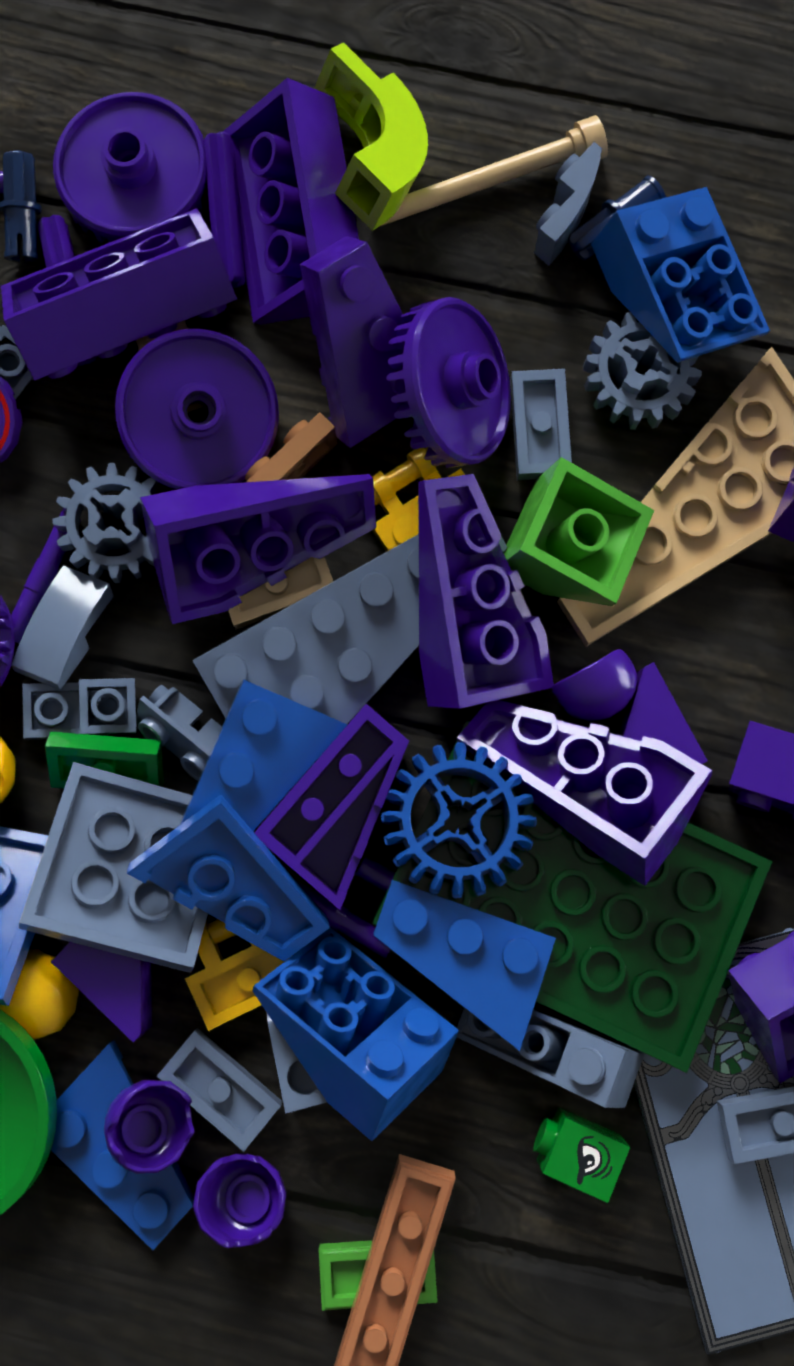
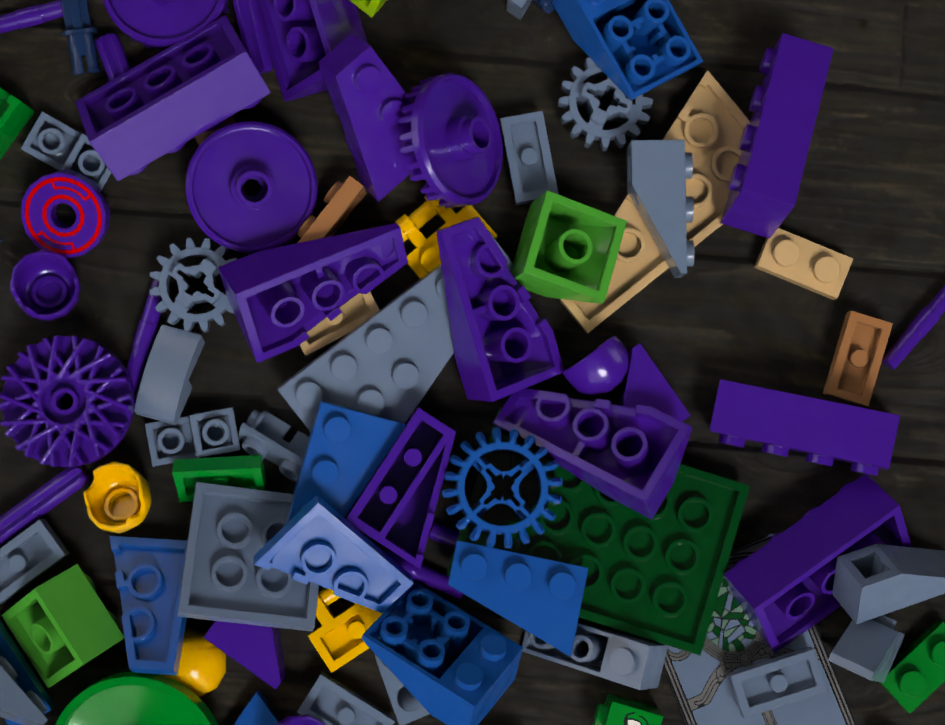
camera: 10 degrees left, 5 degrees up
none -> sand blue slope [627,140,695,278]

